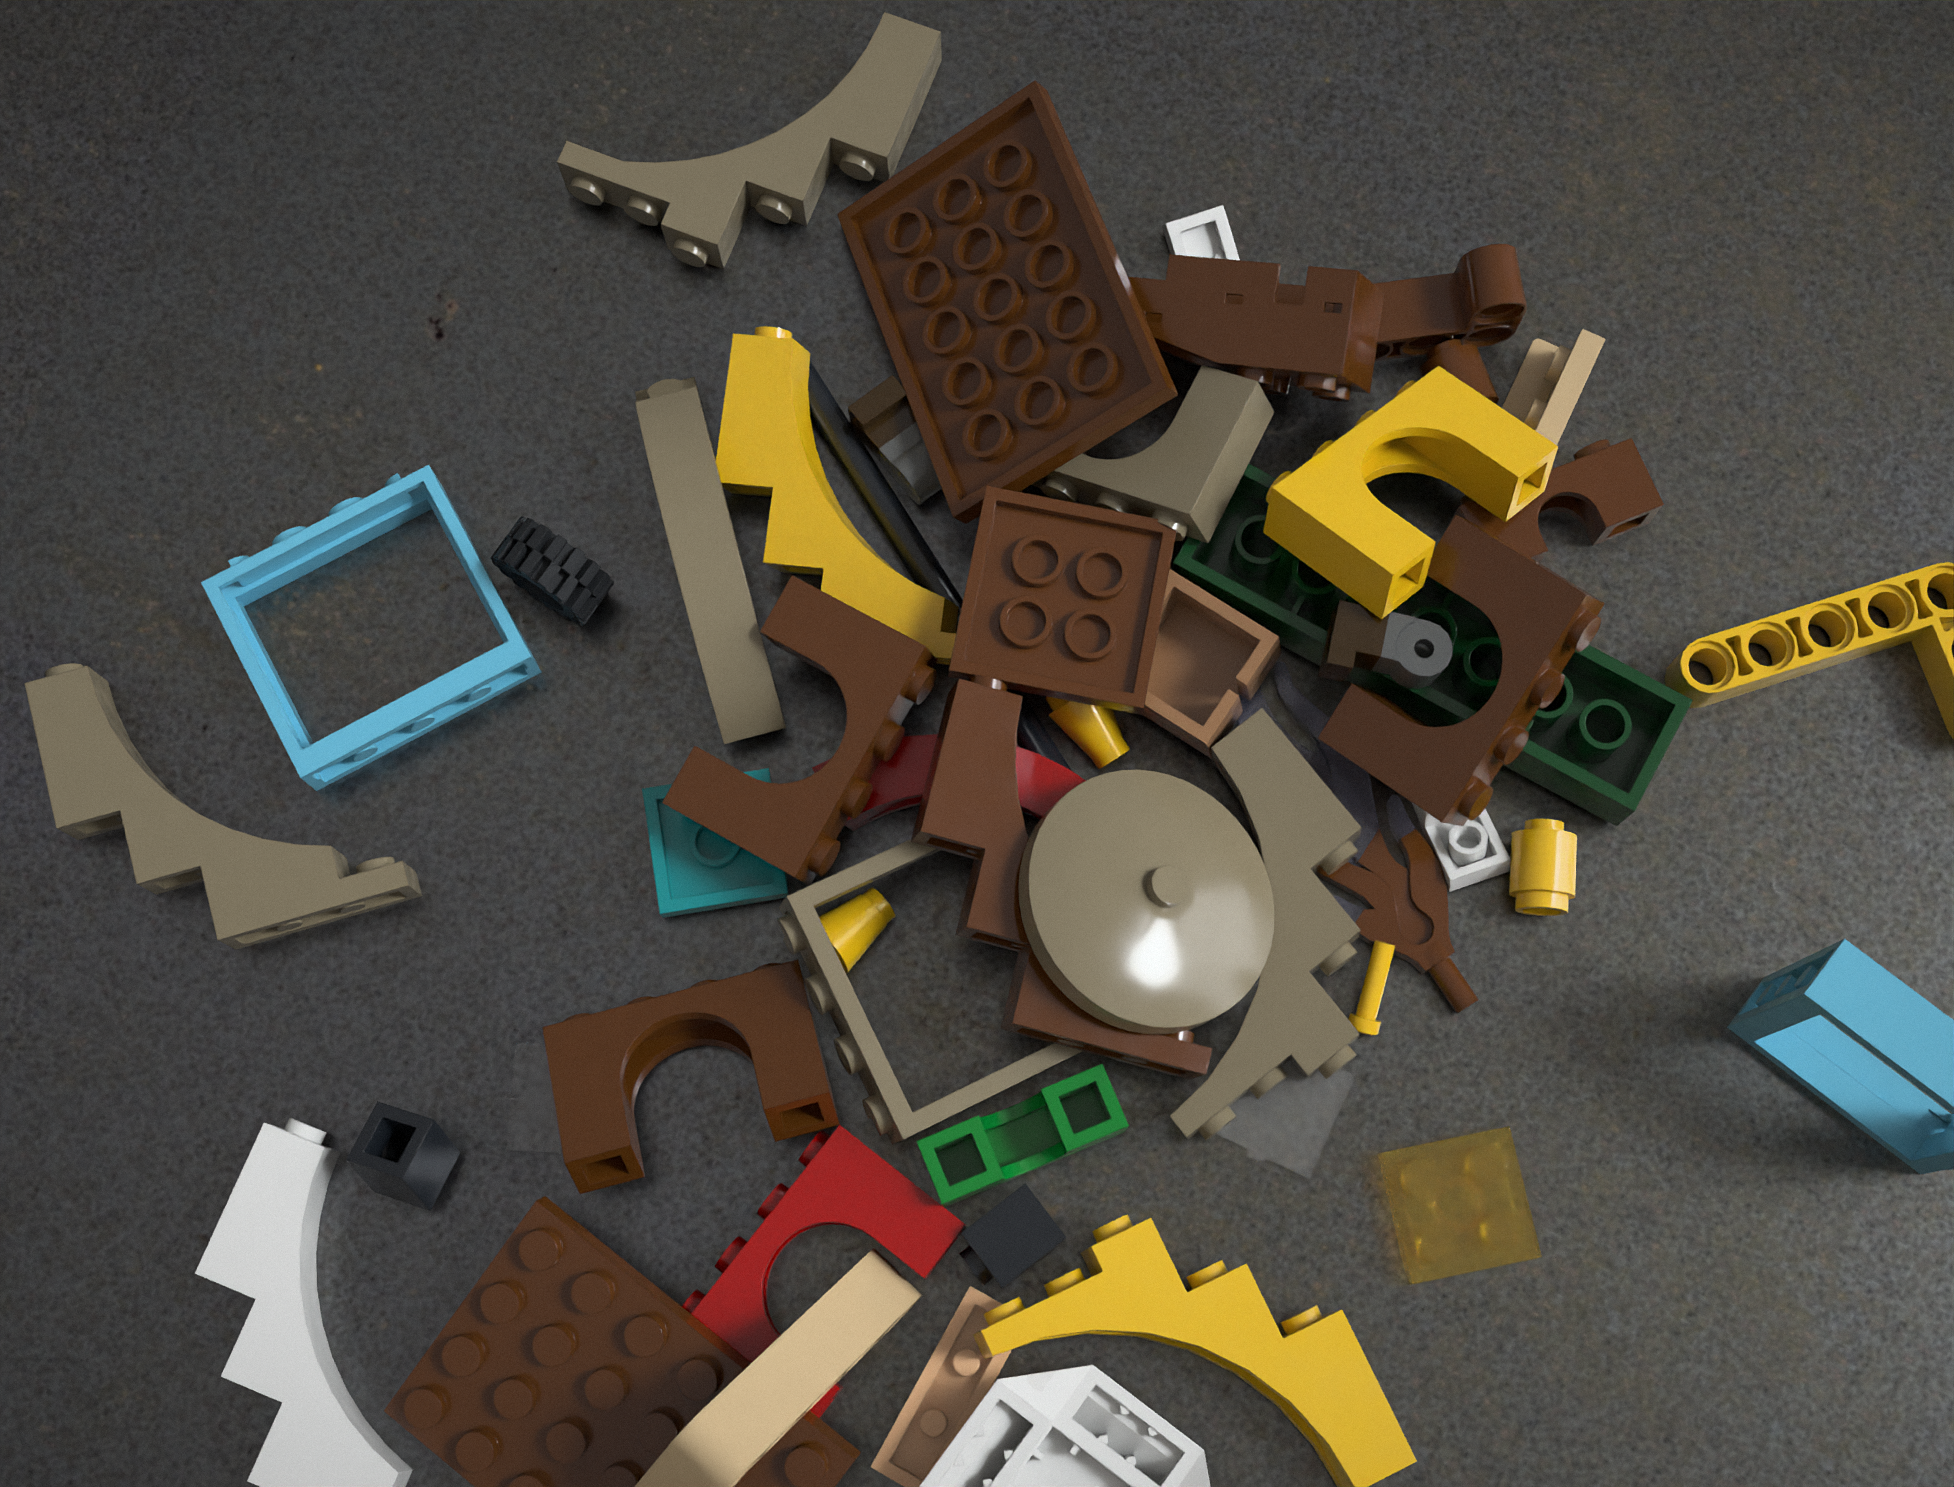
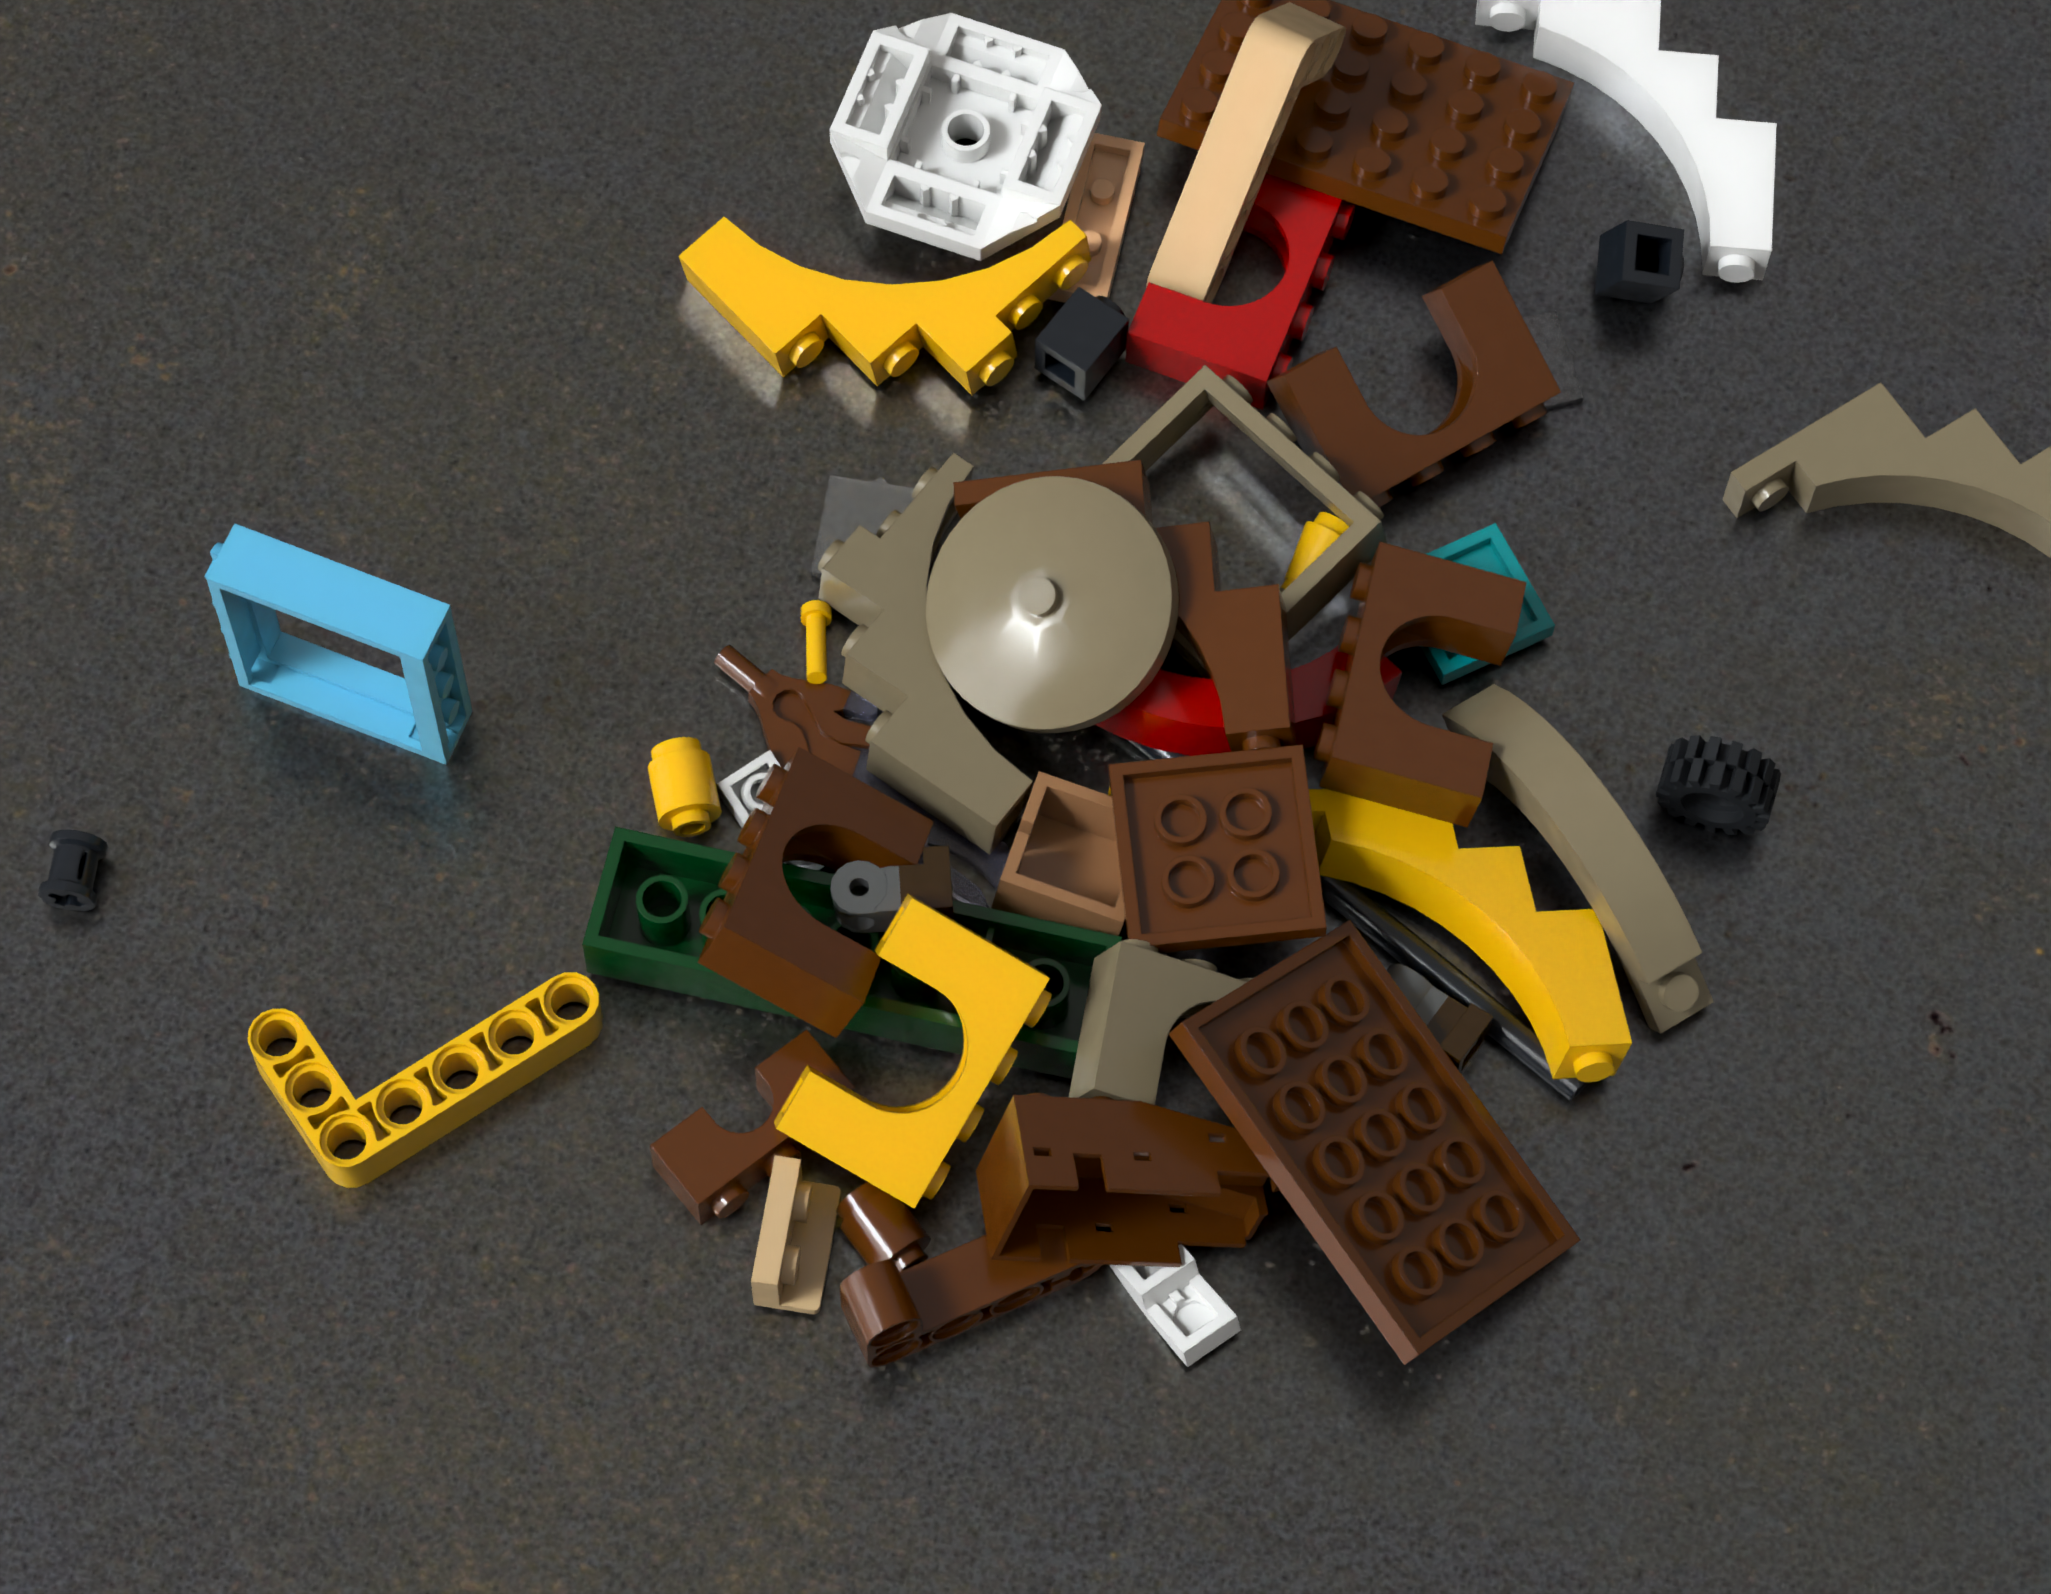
camera: 160 degrees right, 10 degrees down
medium azure window [201,465,541,791] -> none
dark tan arch [557,12,942,269] -> none
green arch [916,1064,1129,1208] -> none
clear yellow plate [1378,1126,1542,1285] -> none

